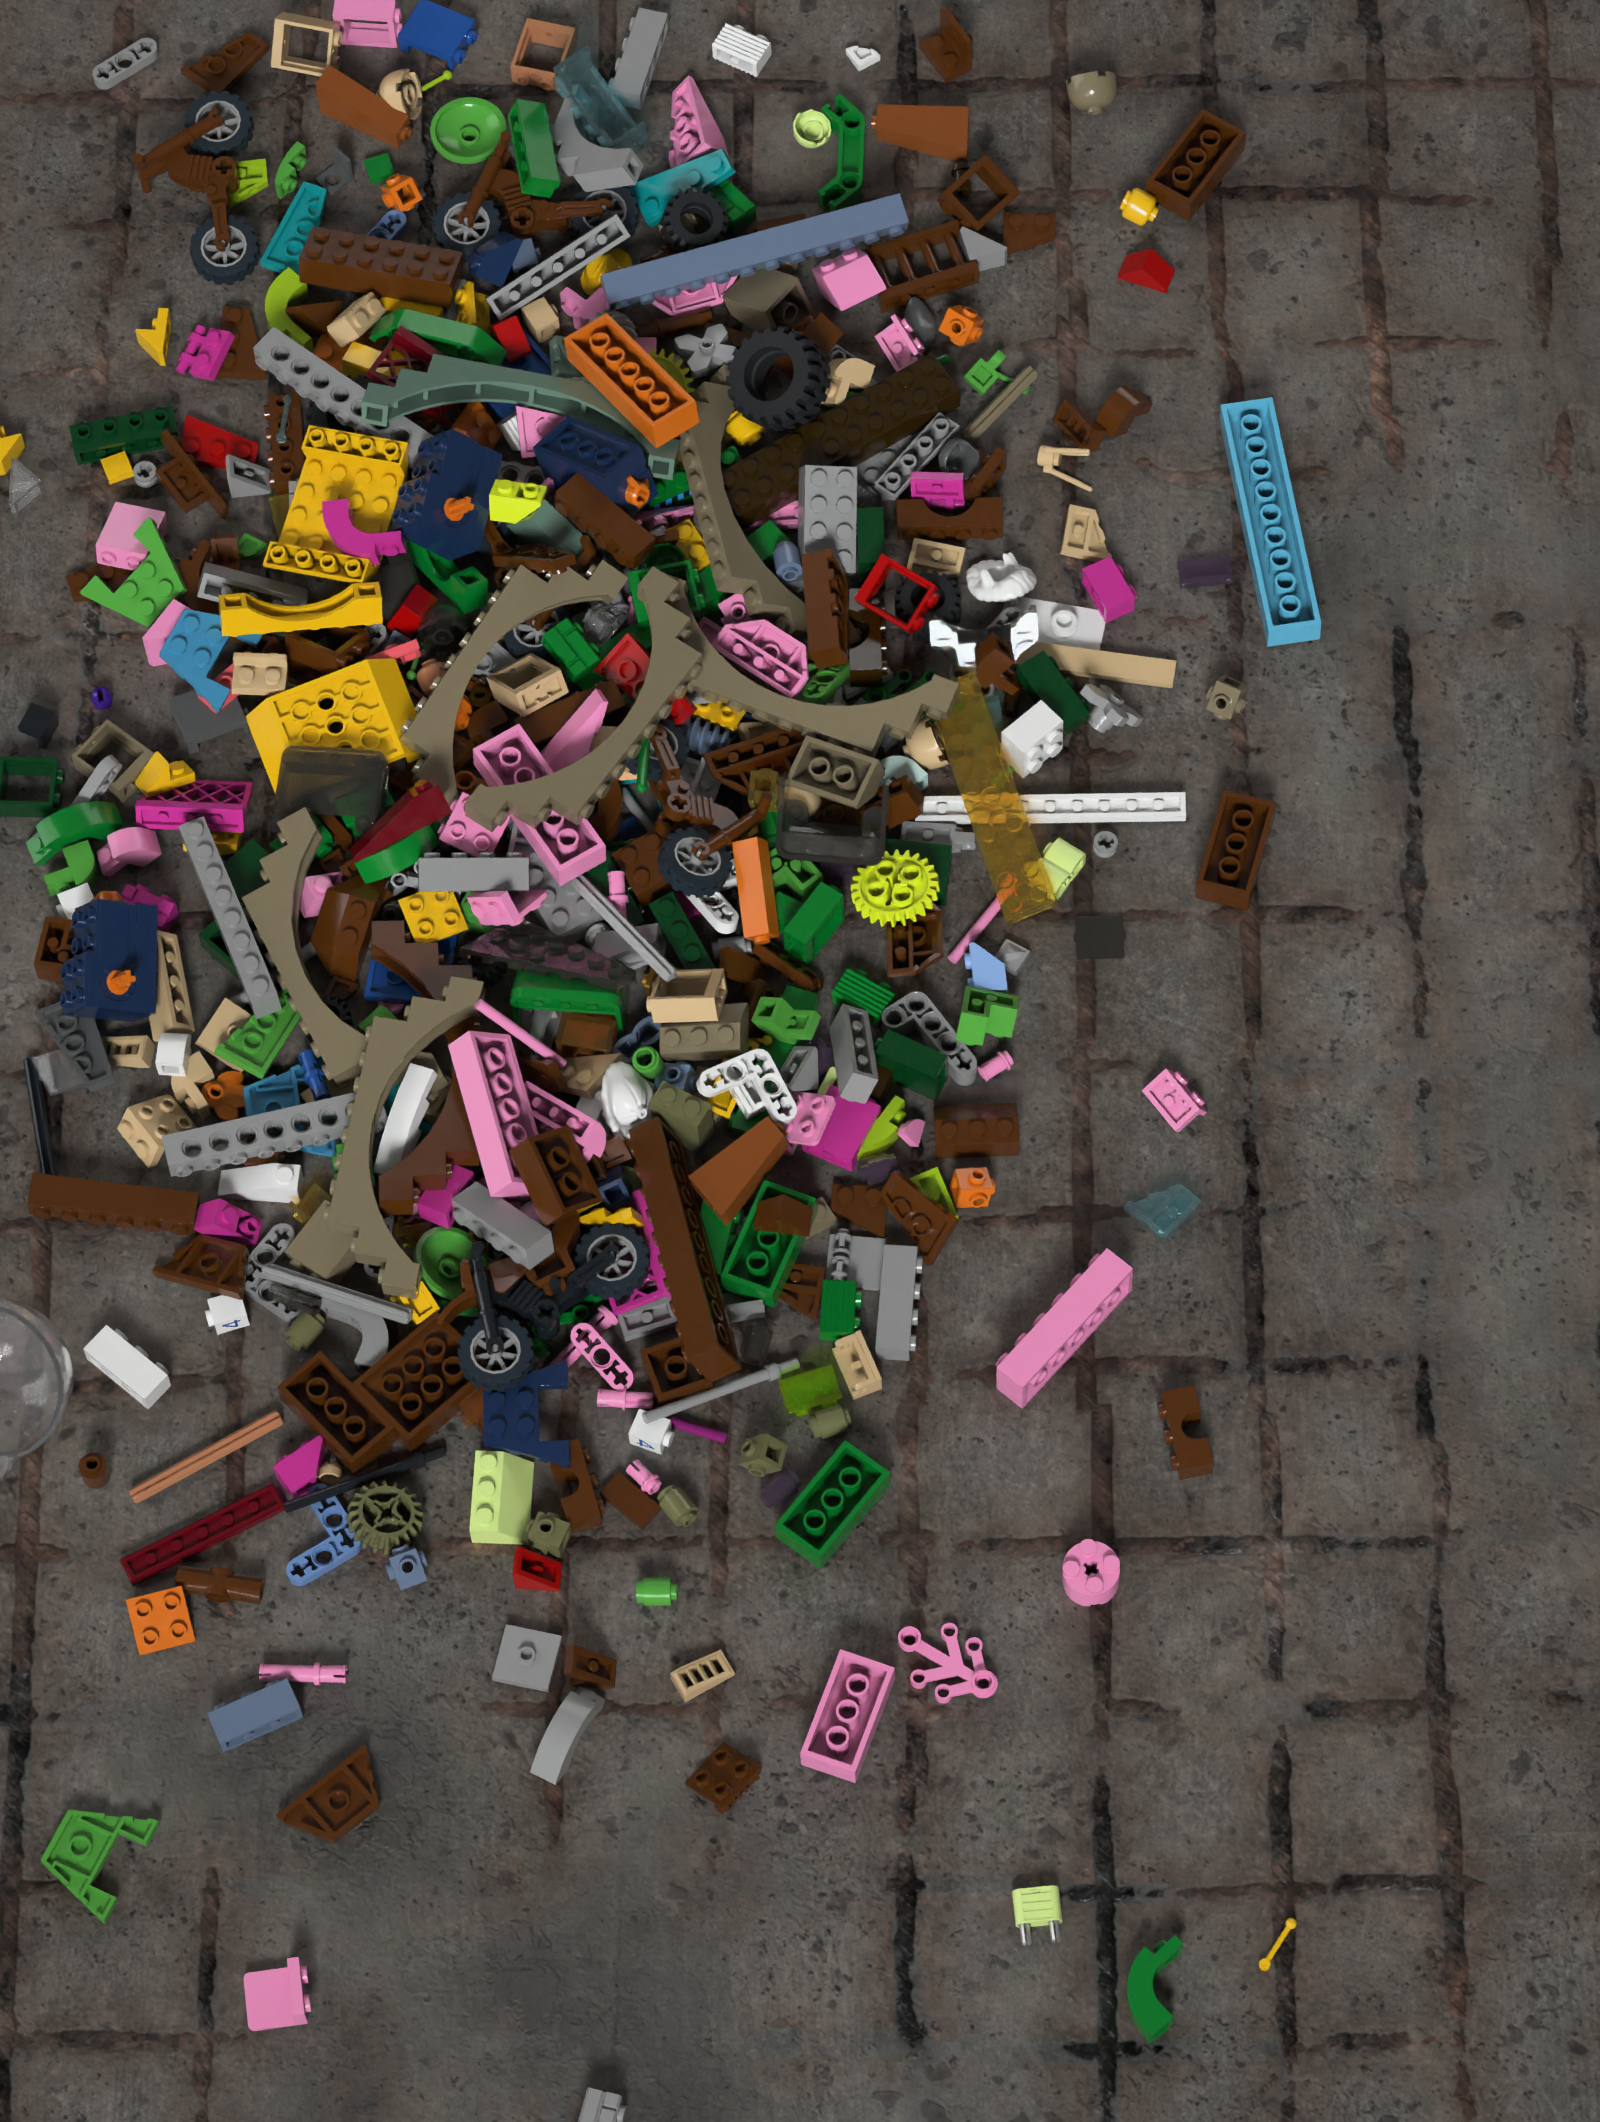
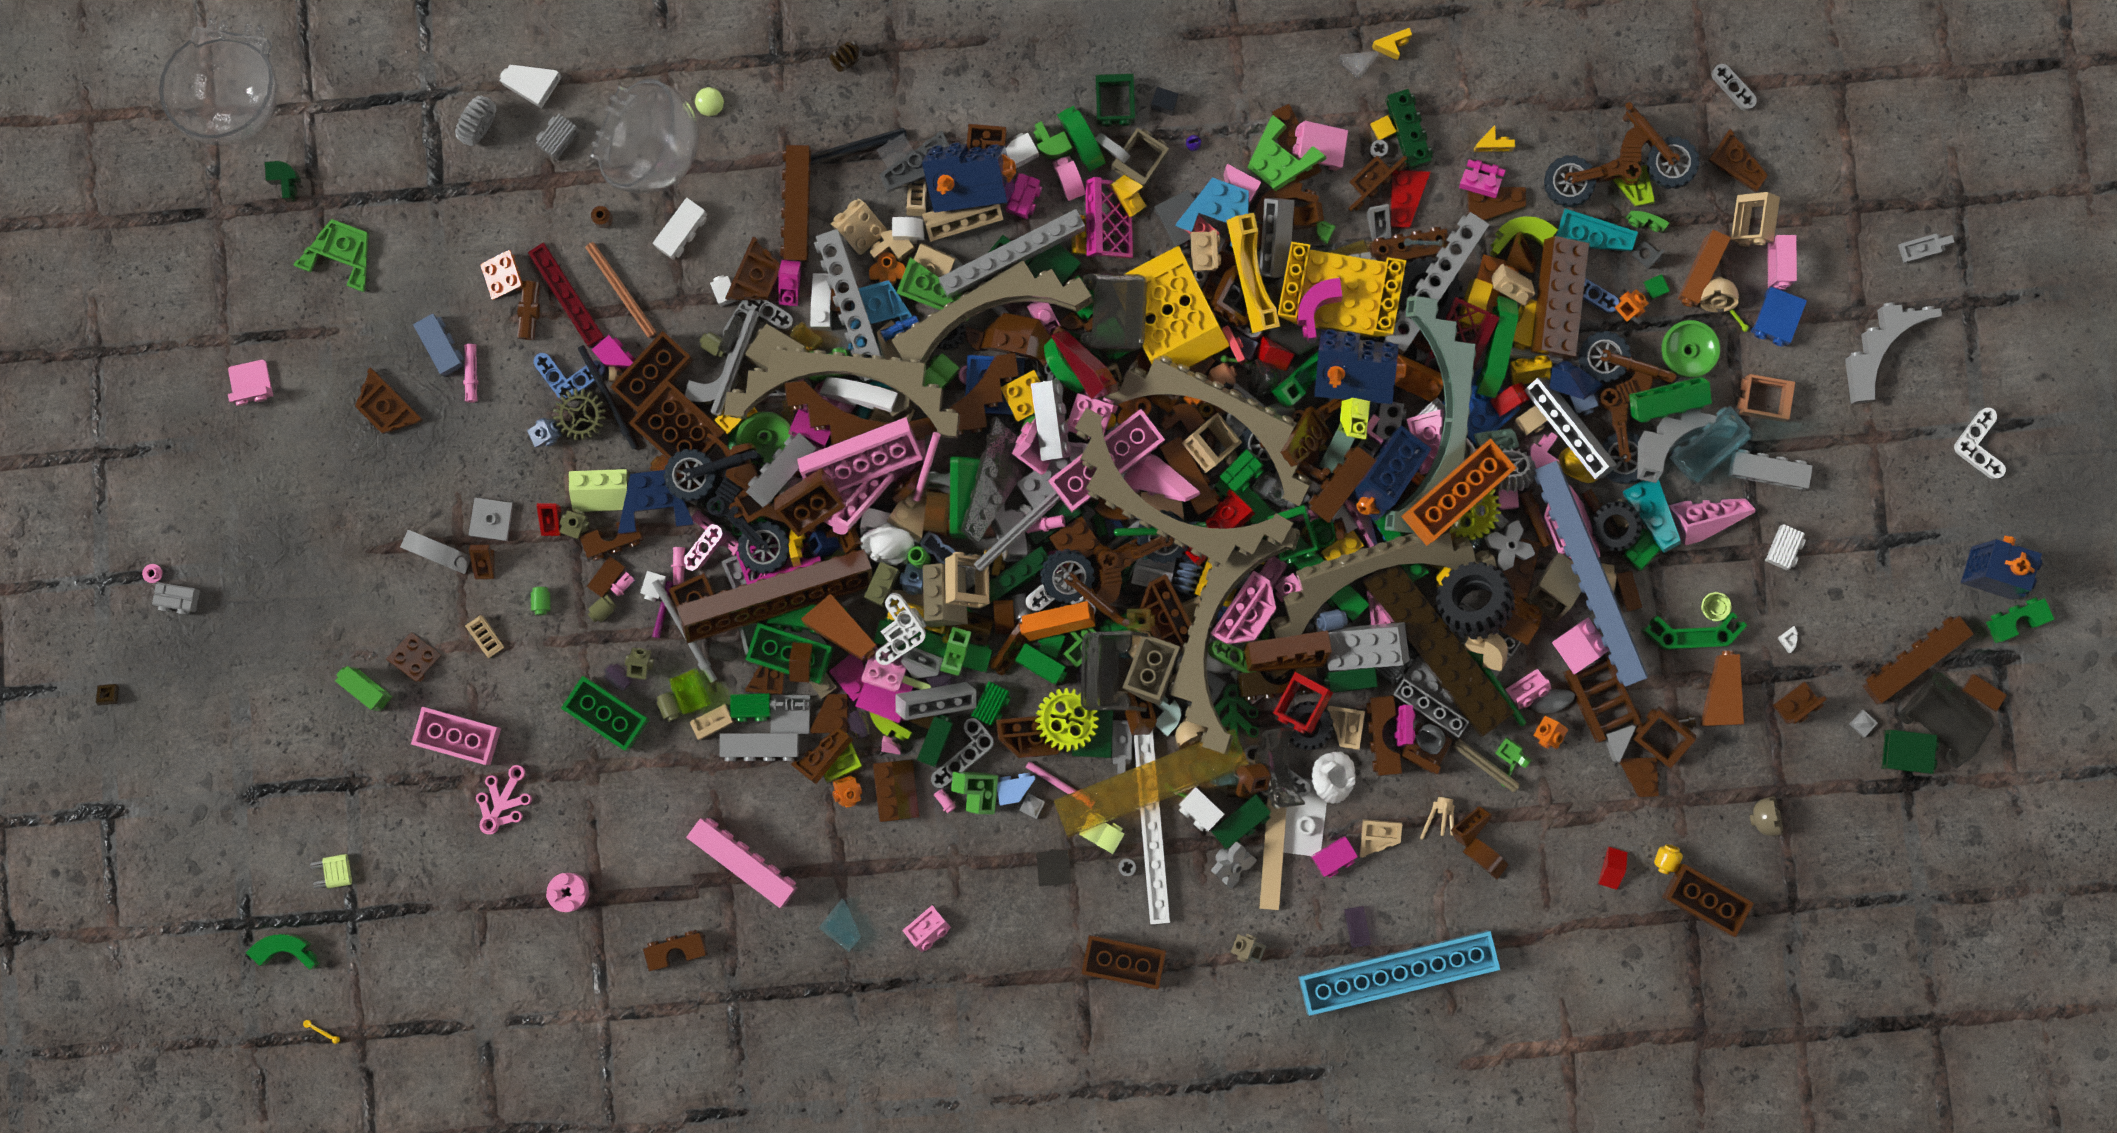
camera: 85 degrees right, 20 degrees up
none -> bright green window [335,666,393,712]
none -> dark pink wing [829,654,865,702]

